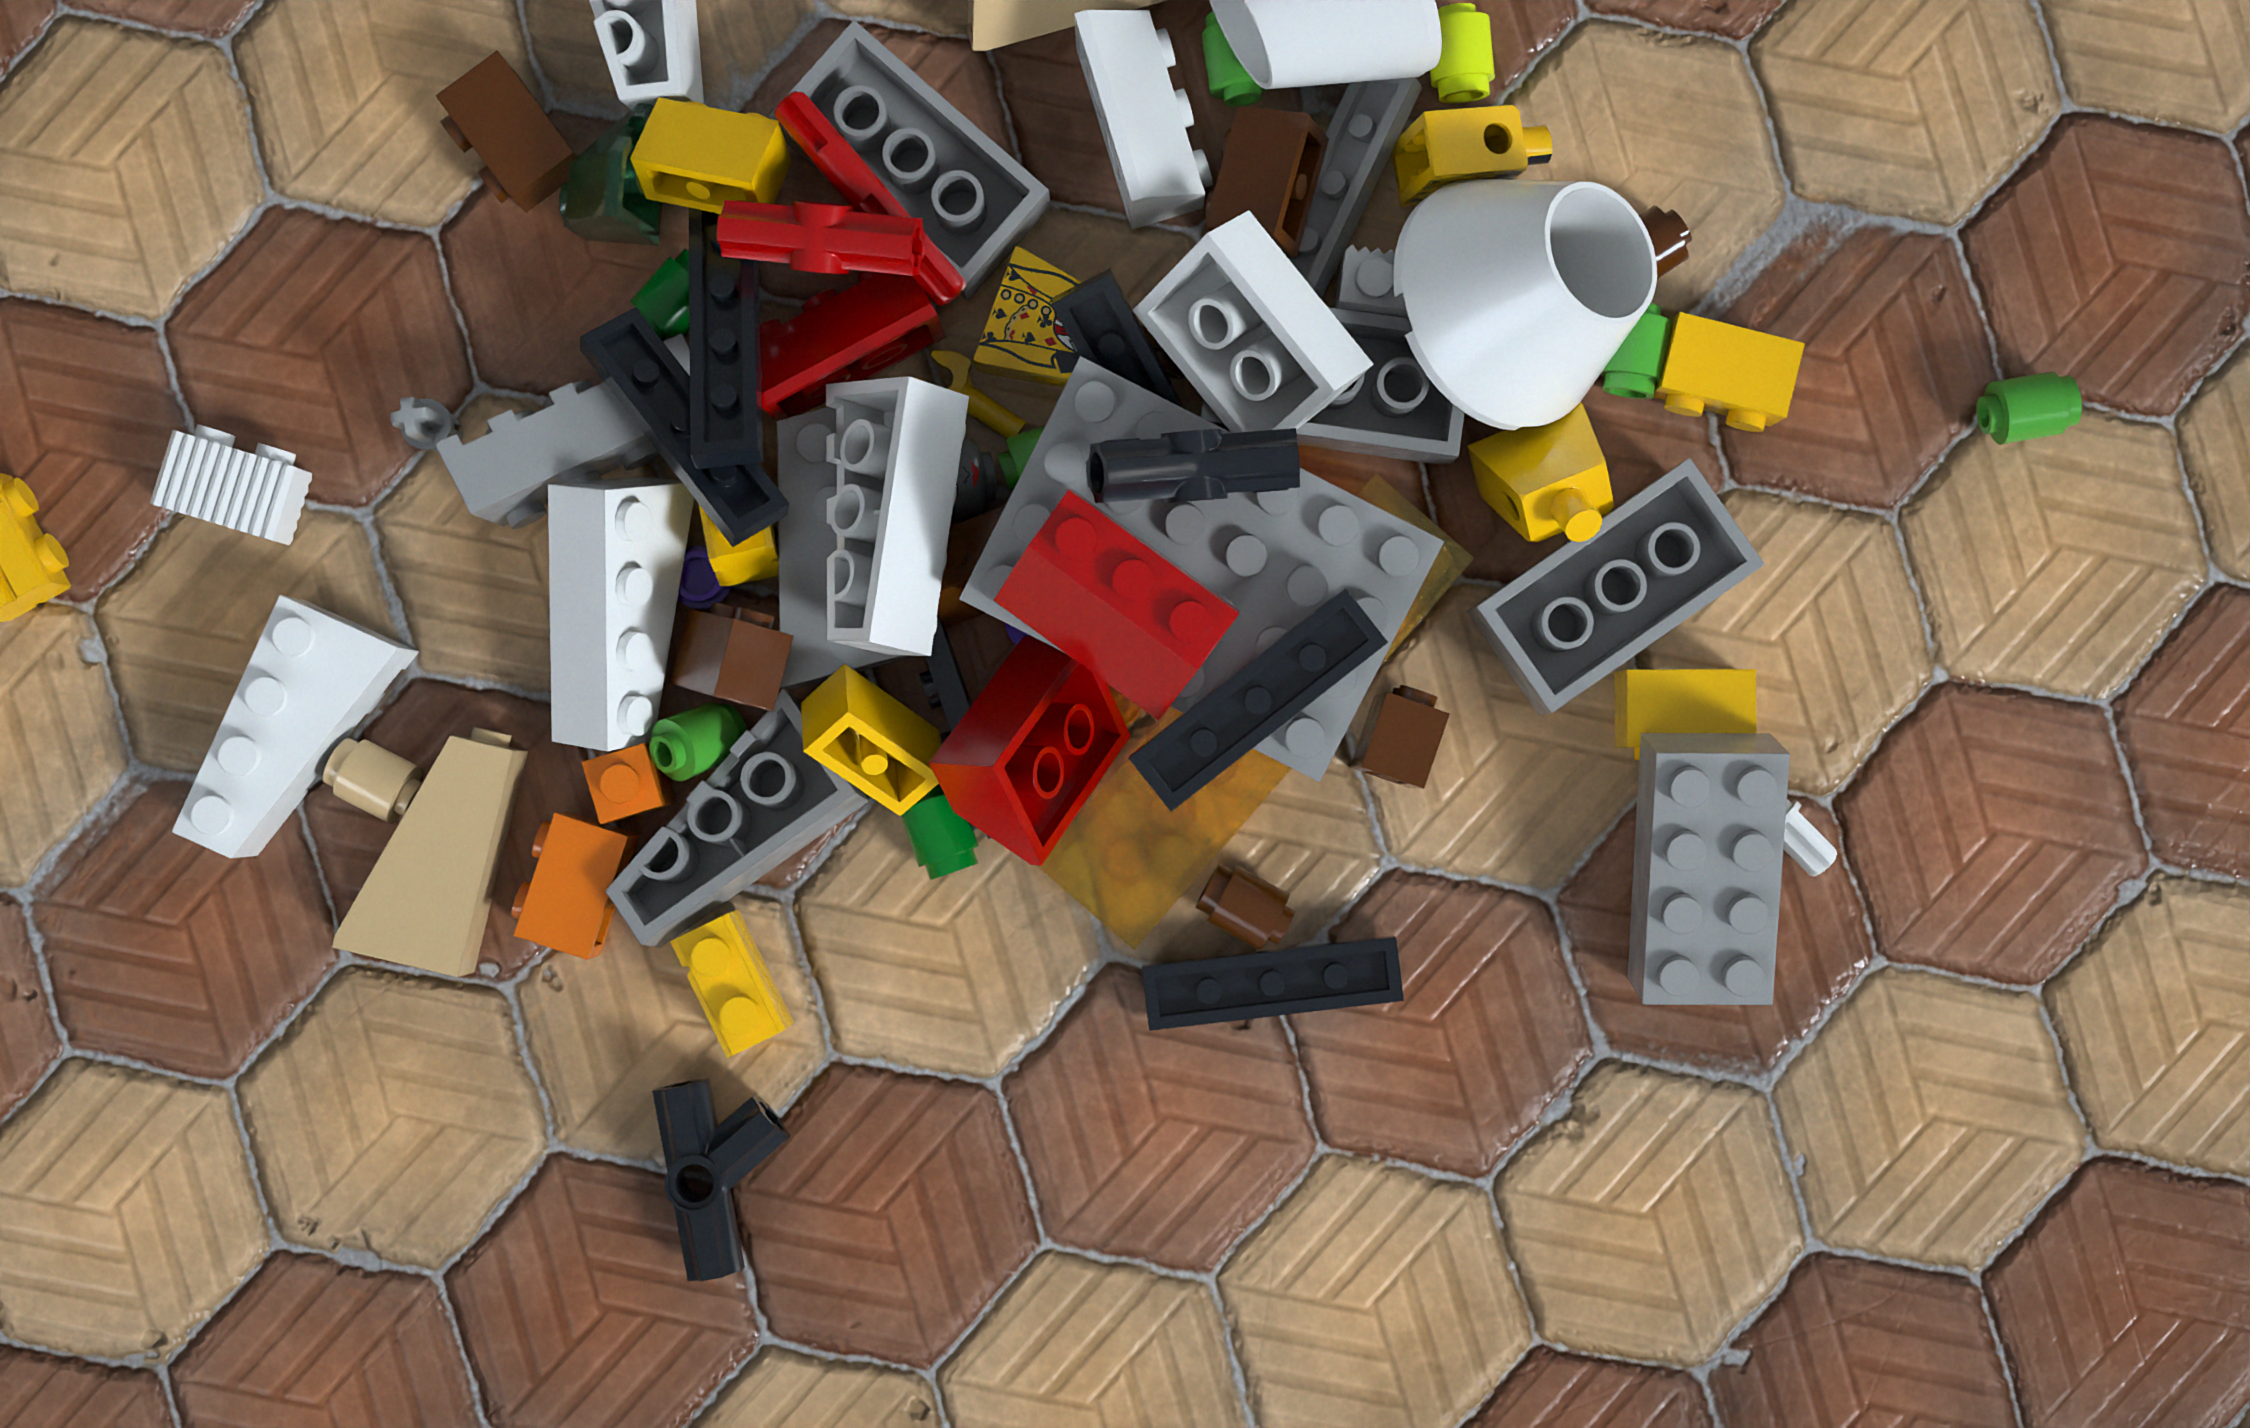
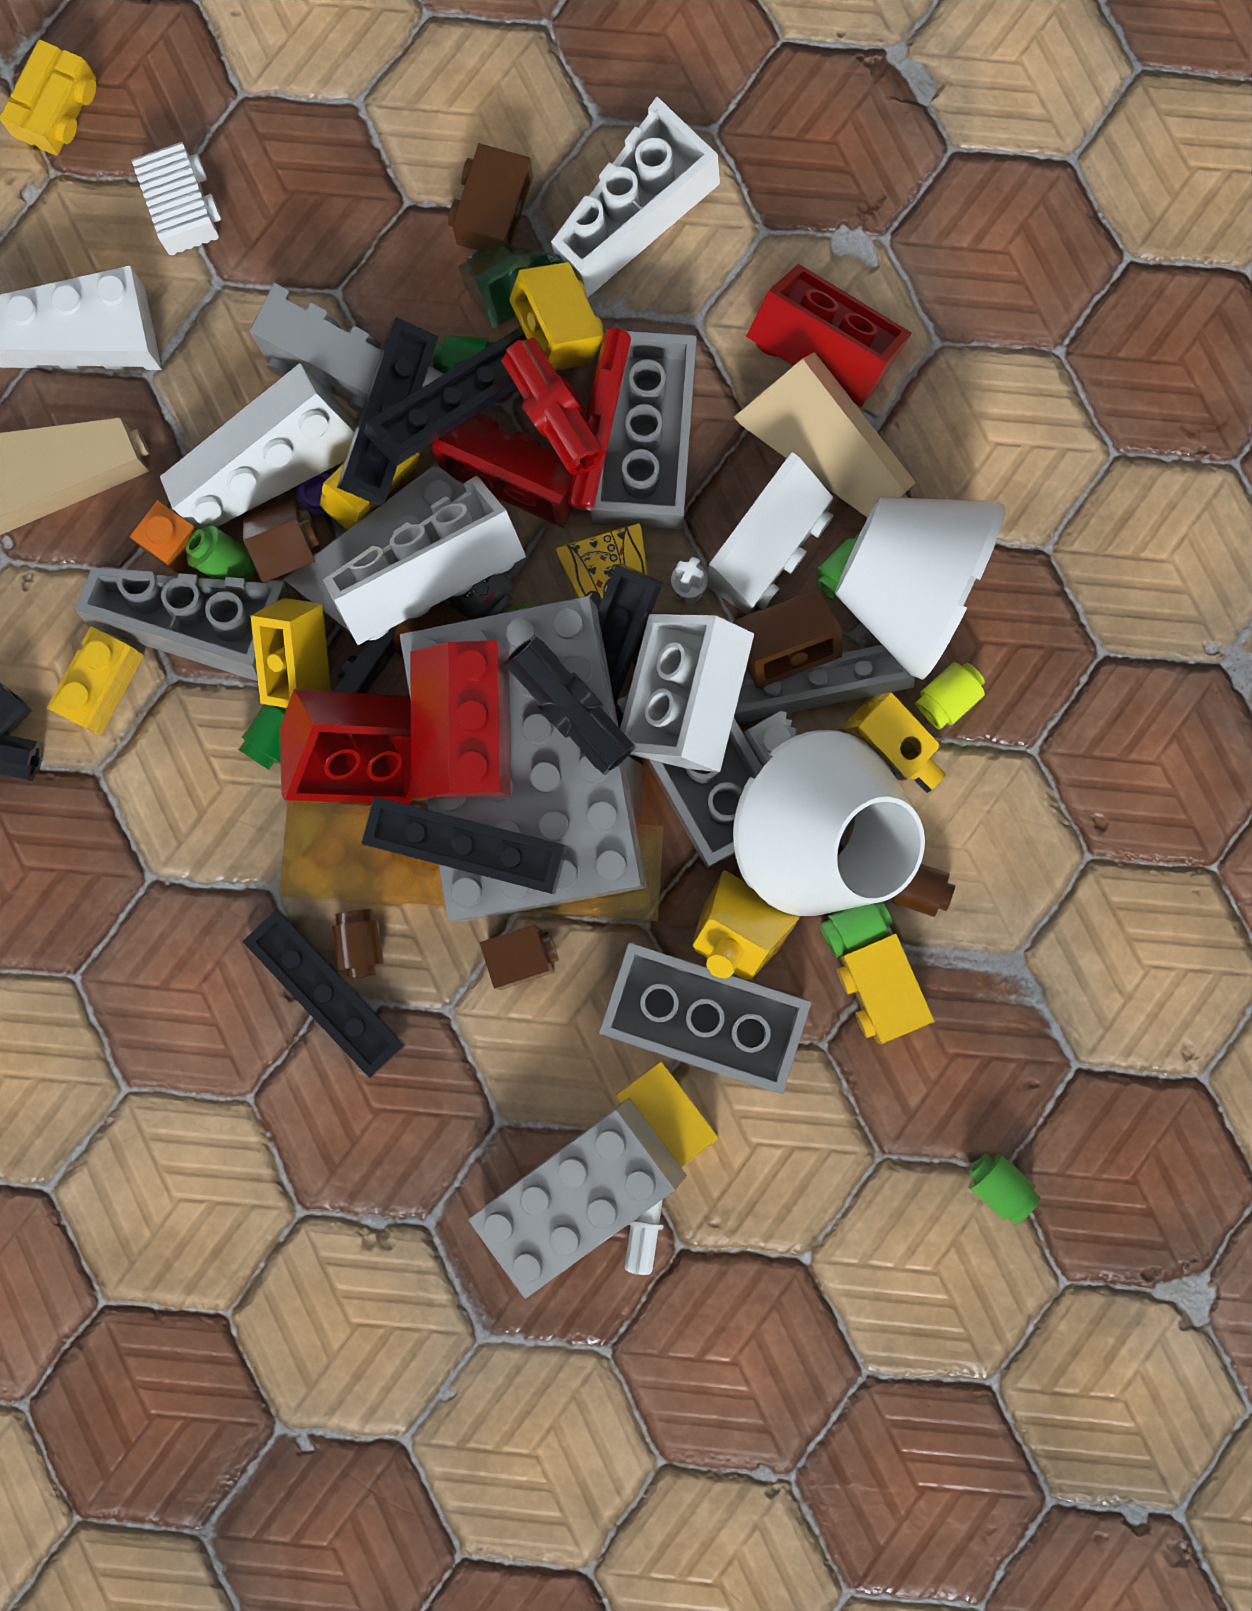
camera: 60 degrees right, 5 degrees down
tan brick [323,738,423,824] -> none
light grey axle [390,396,463,453] -> none
orange brick [511,812,640,960] -> none
yellow bar [916,350,1027,438] -> none
none -> white axle [671,556,708,604]

